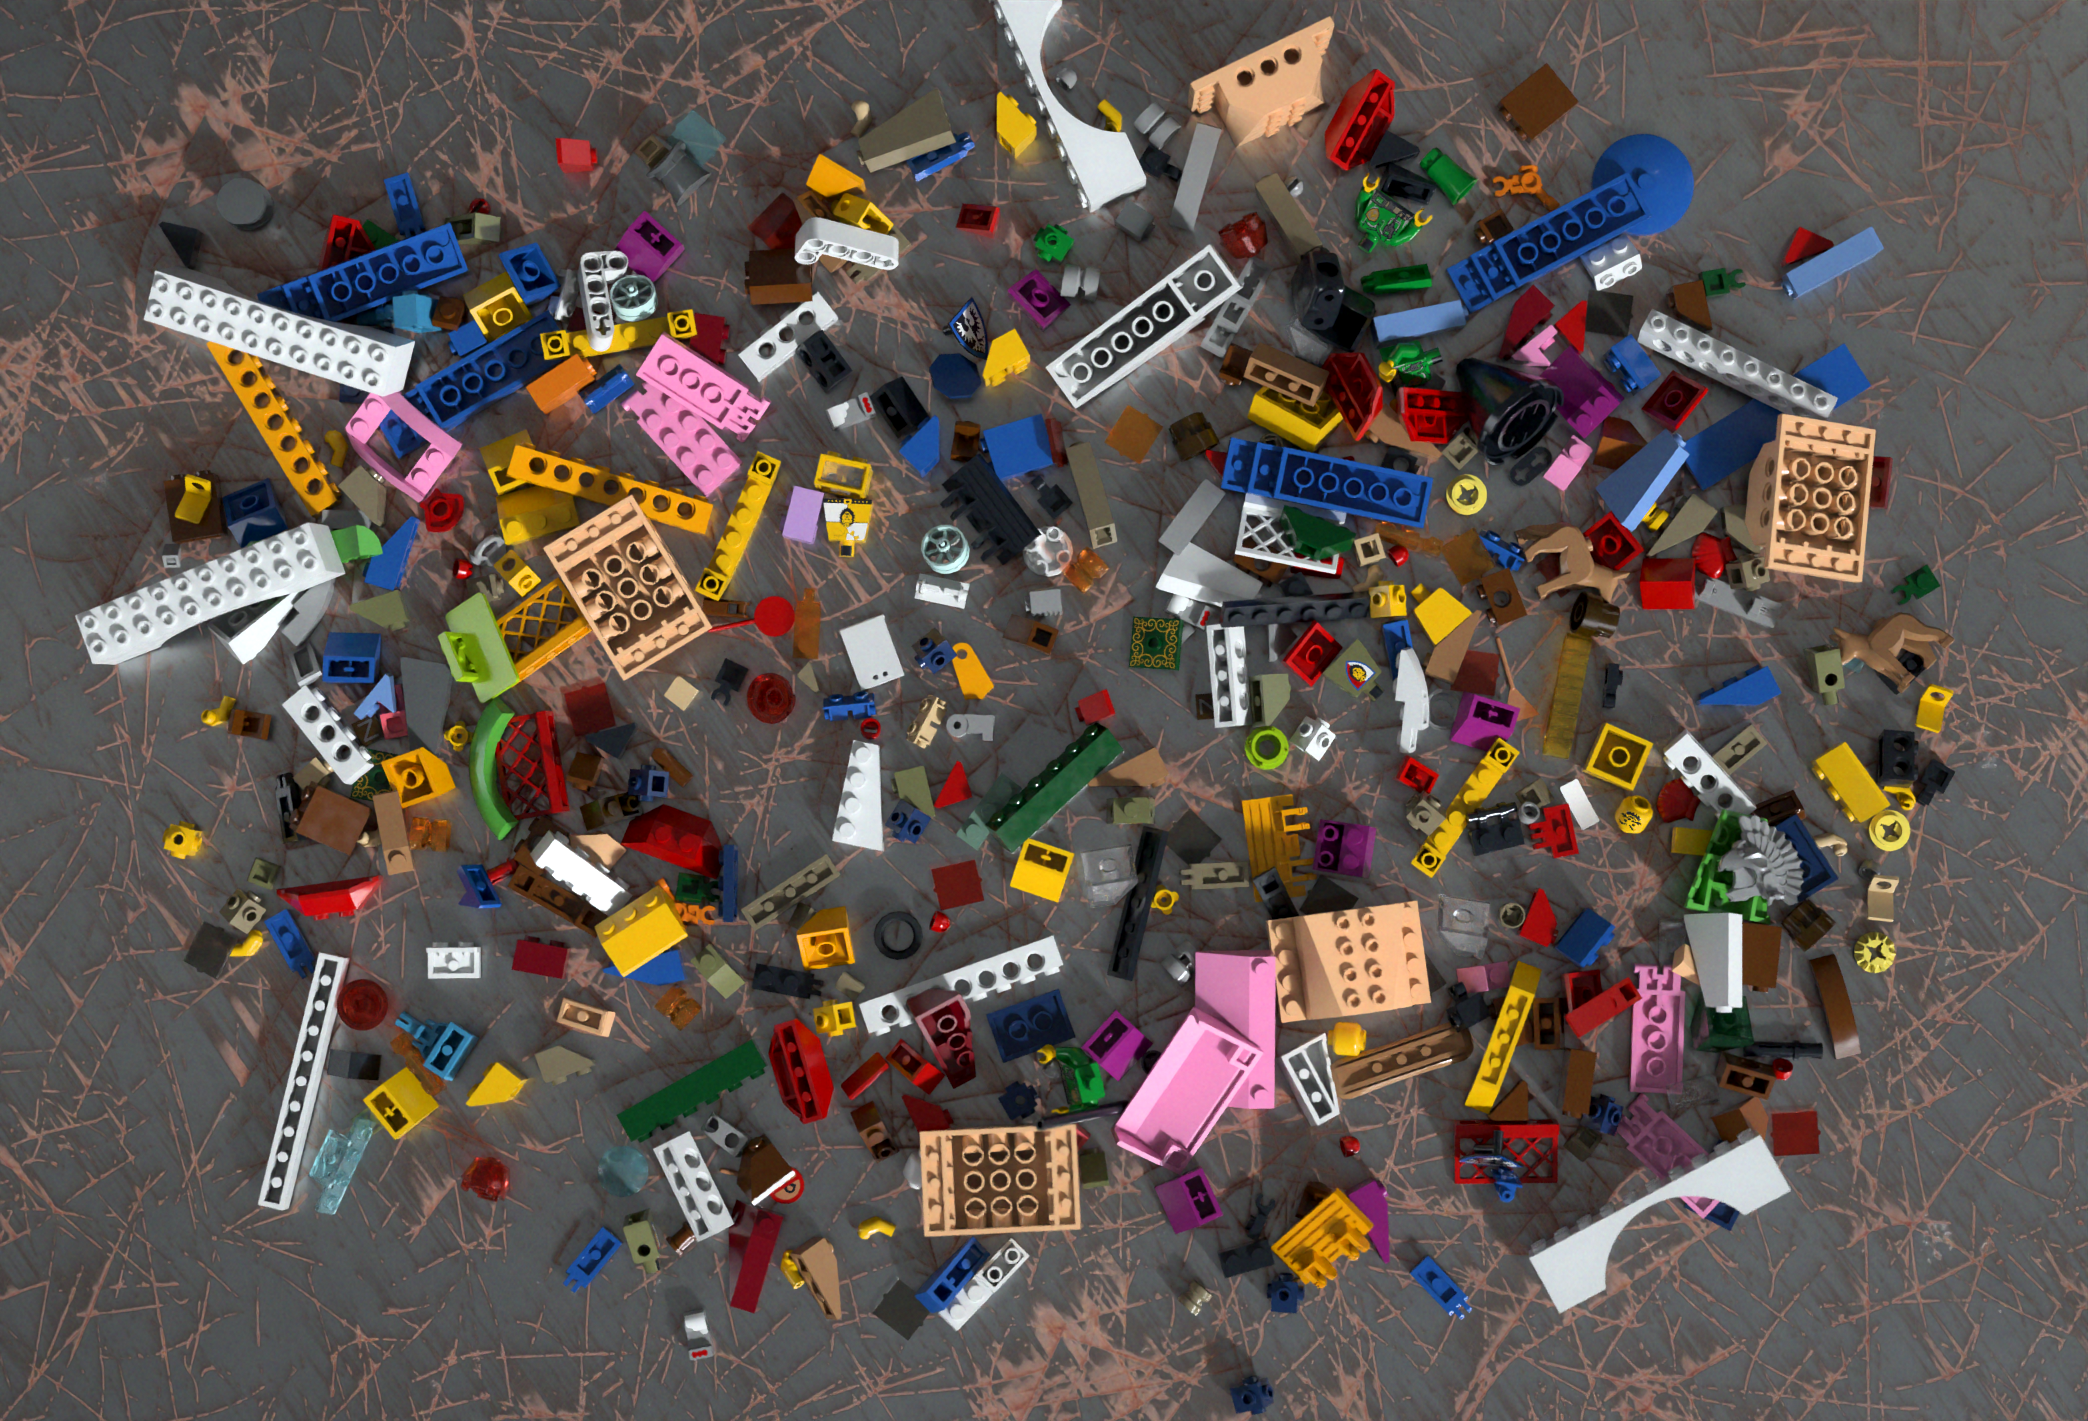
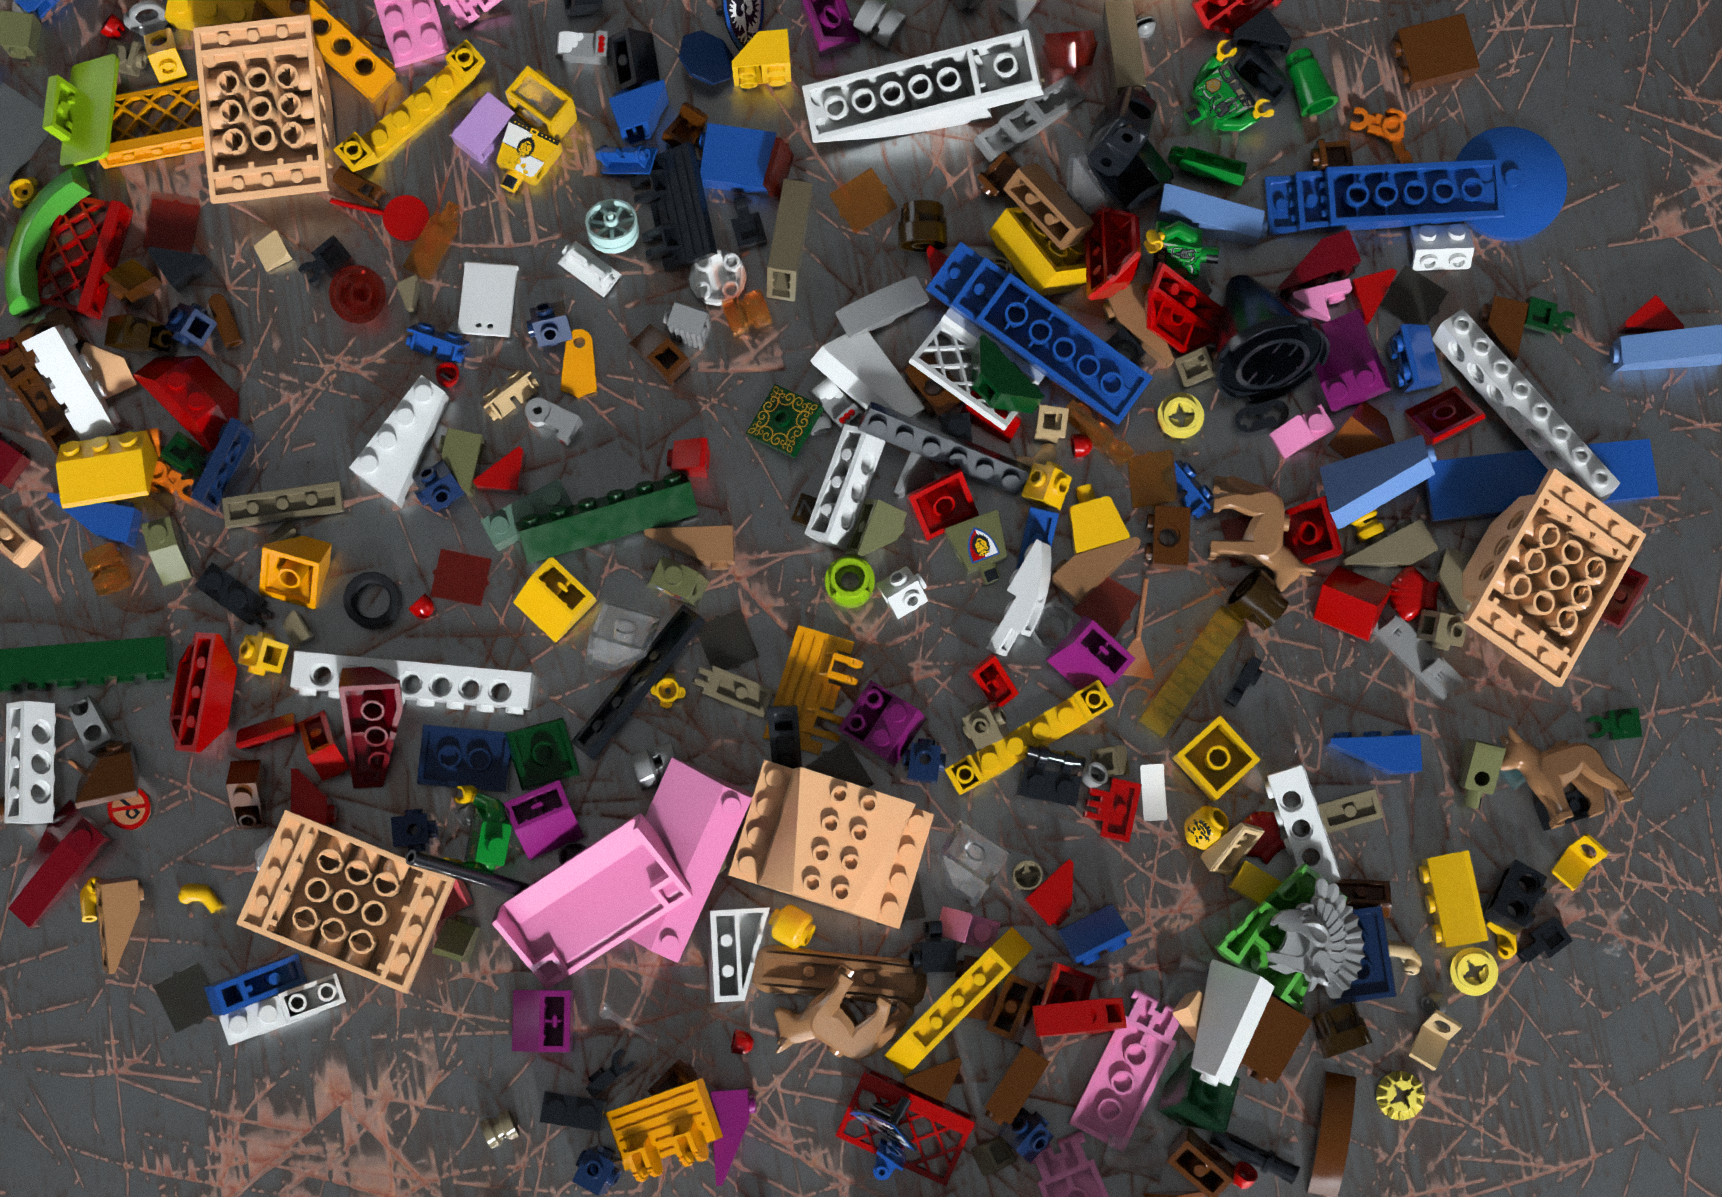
camera: 20 degrees right, 5 degrees down
none -> dark green plate [505,717,580,791]
none -> blue hinge [595,145,658,174]
none -> clear hinge [600,1007,657,1044]
none -> medium nougat animal [774,963,914,1060]
none -> dark blue brick [903,738,946,784]
none -> tan slope [1200,822,1265,876]

